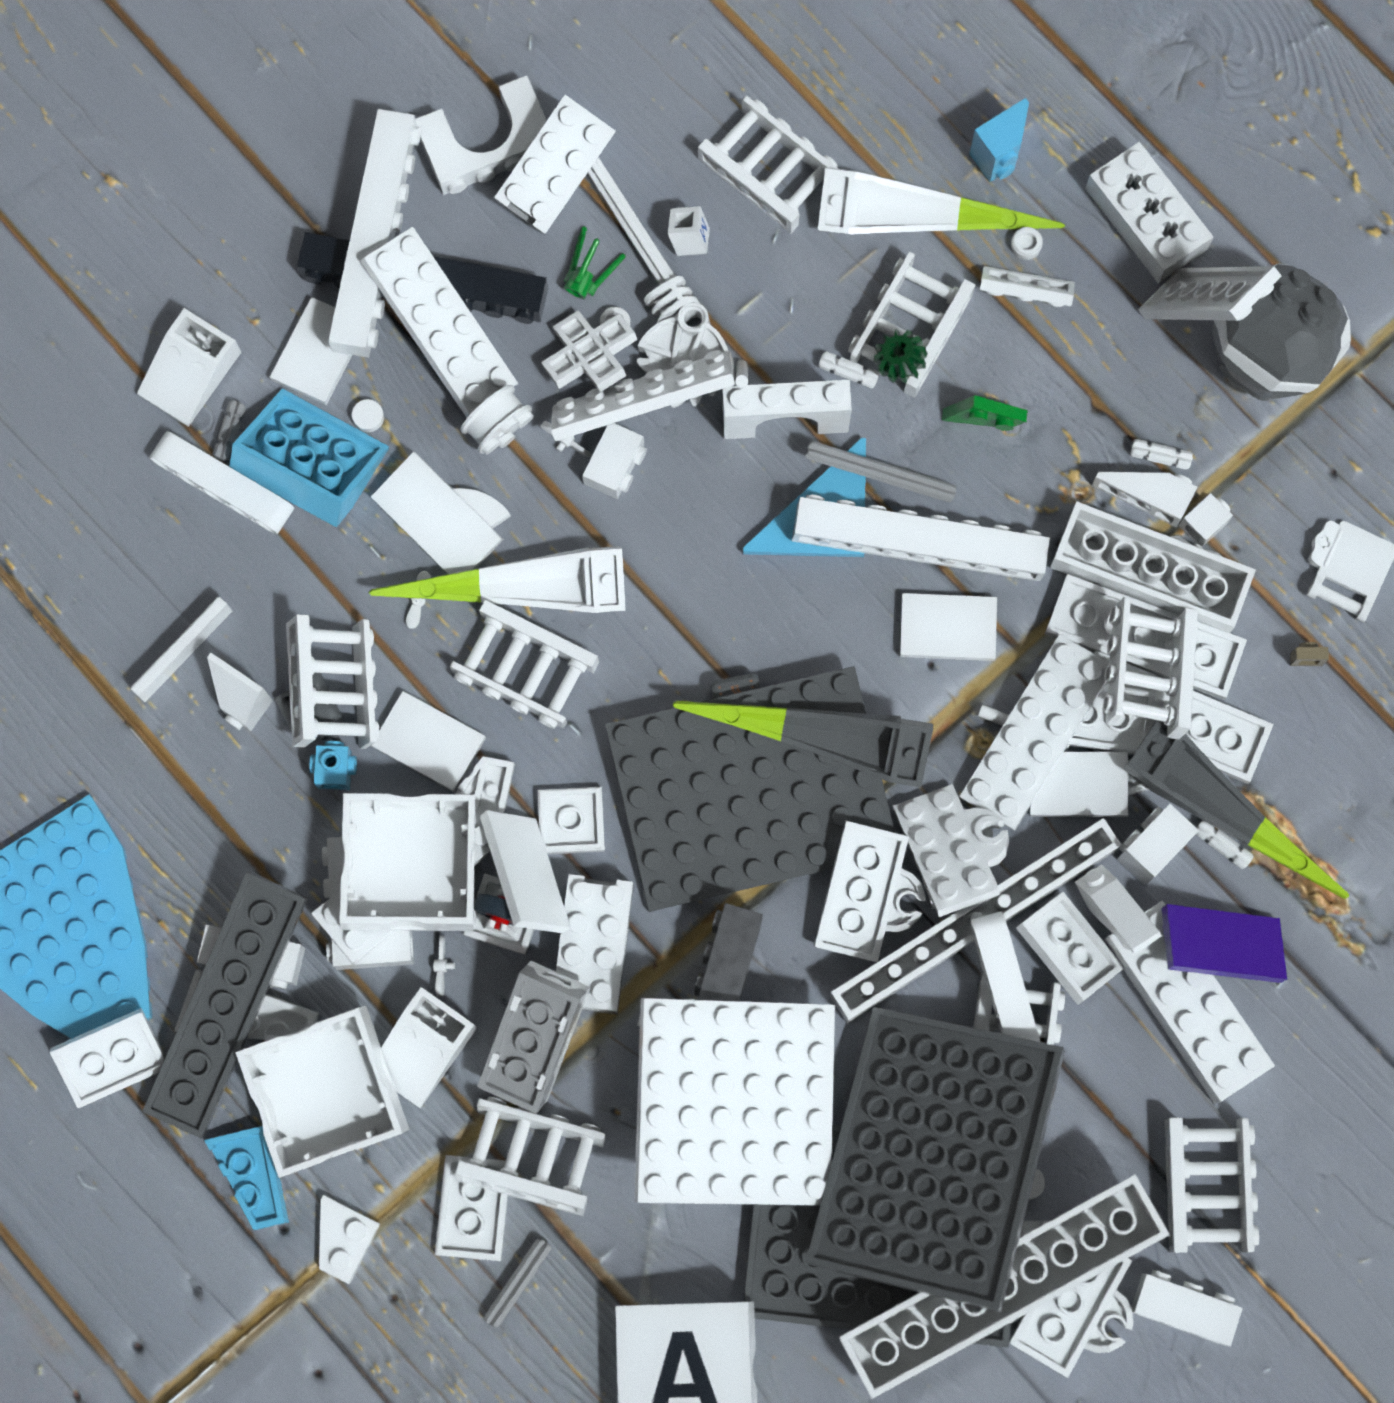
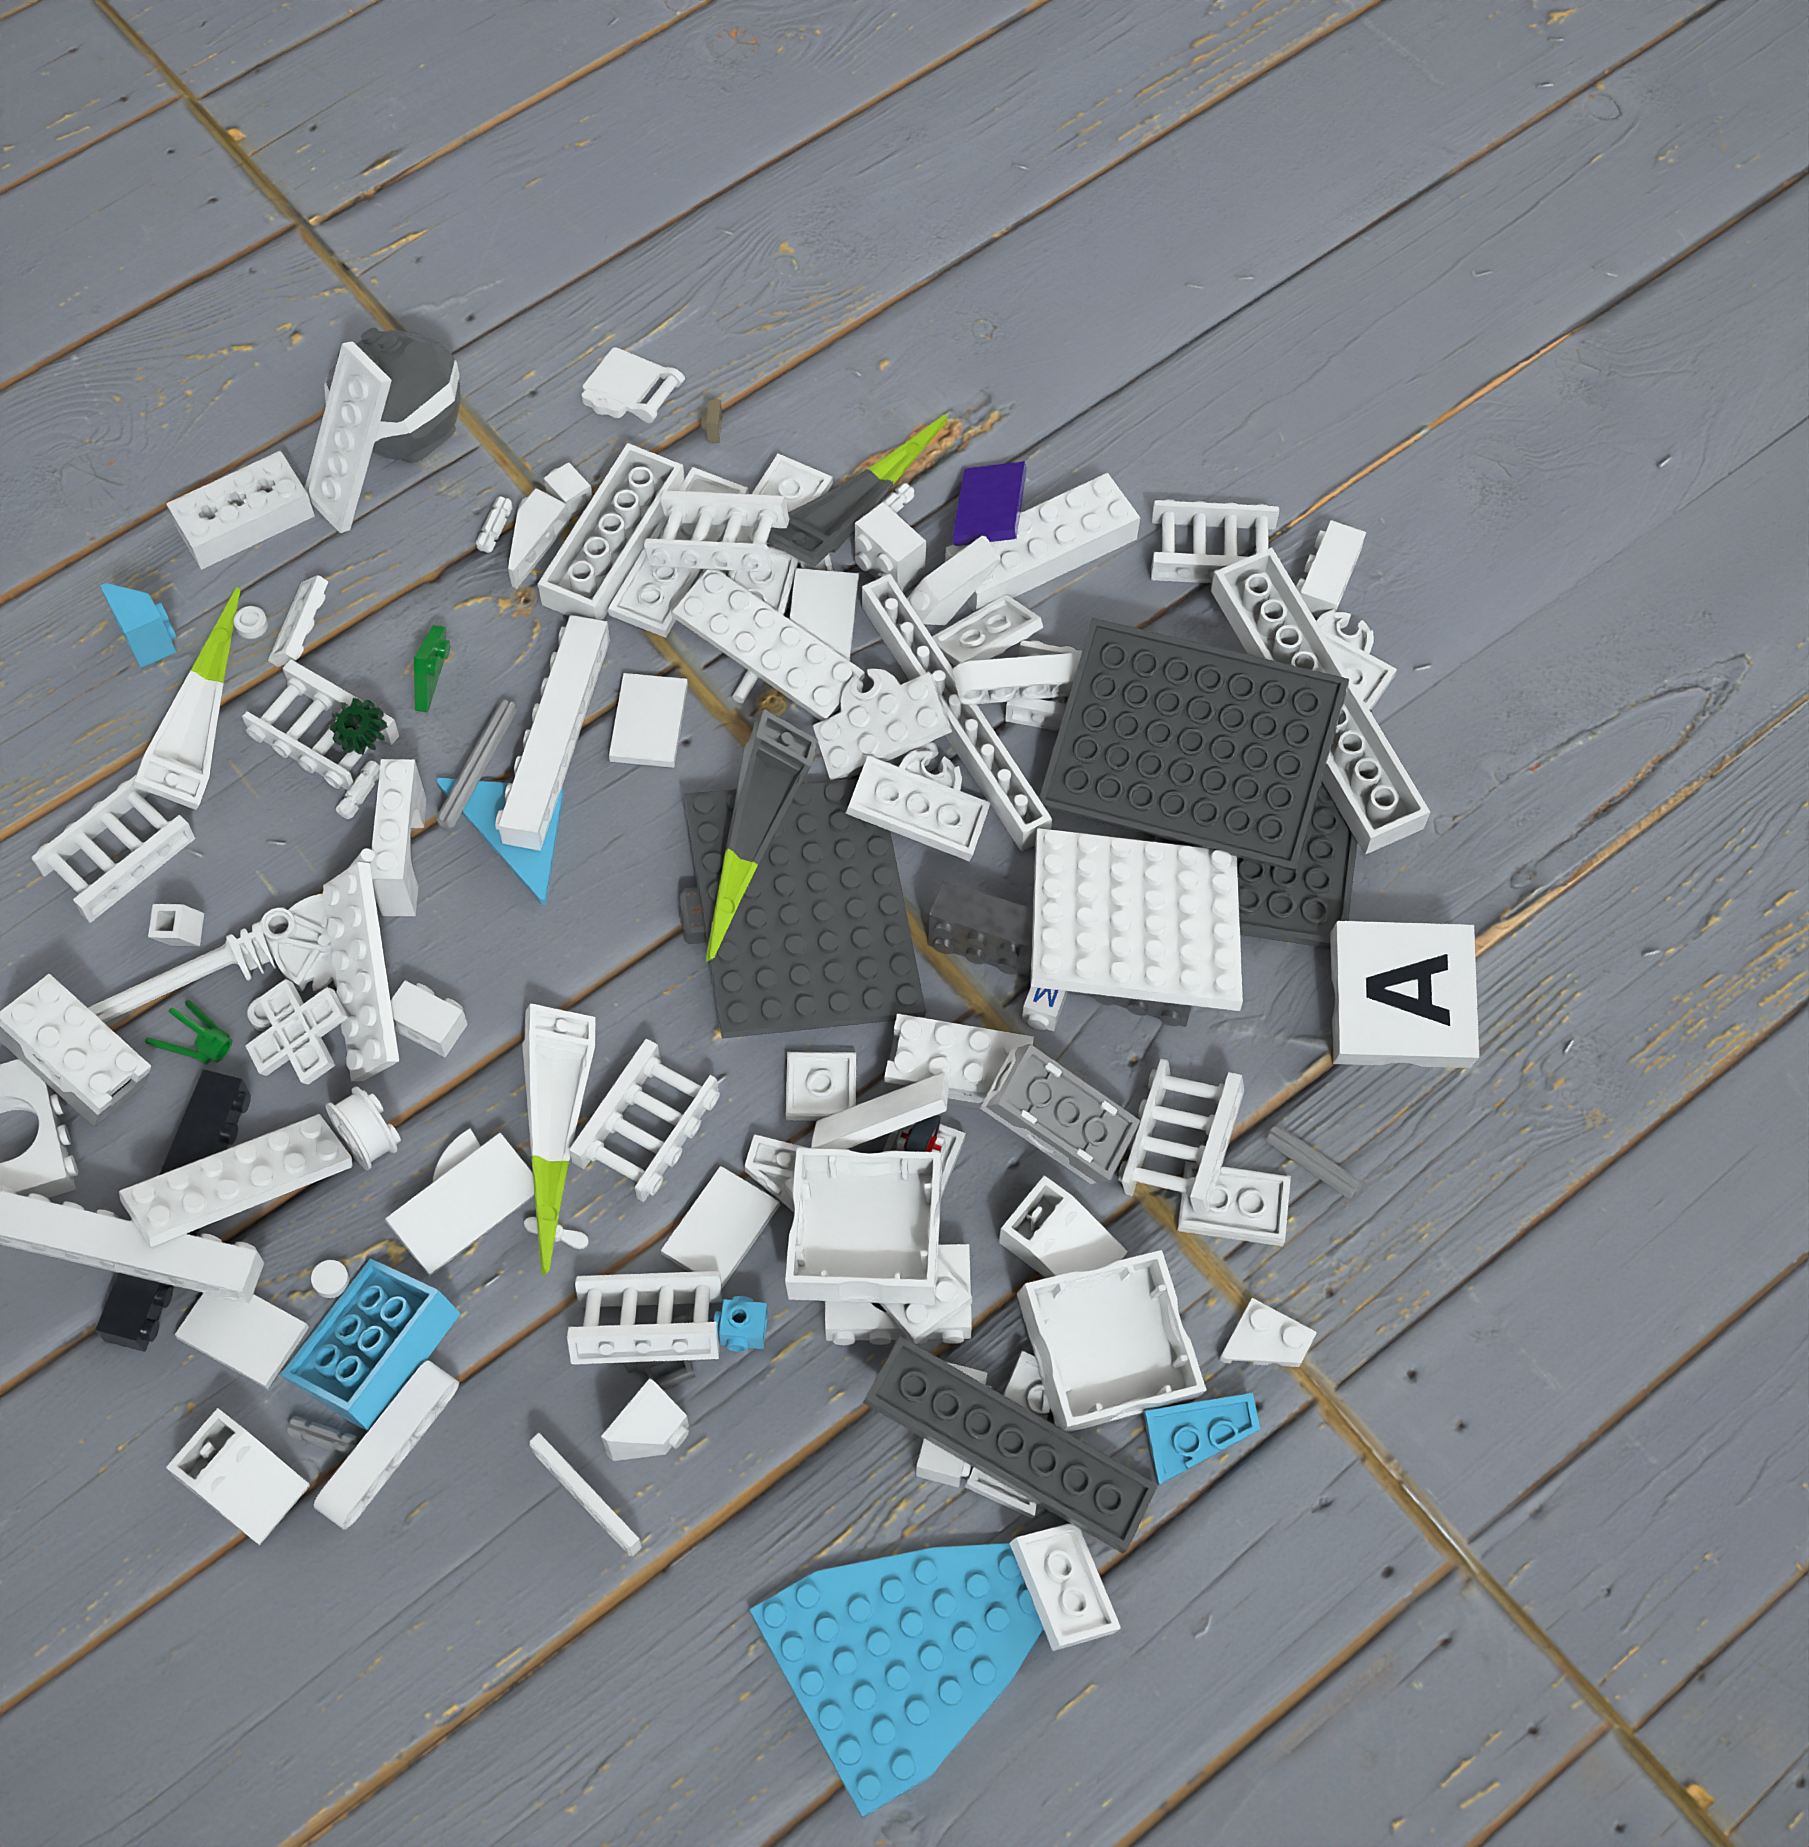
camera: 90 degrees left, 15 degrees down
white piece [433,935,455,997] -> none
white piece [541,421,591,458] -> none

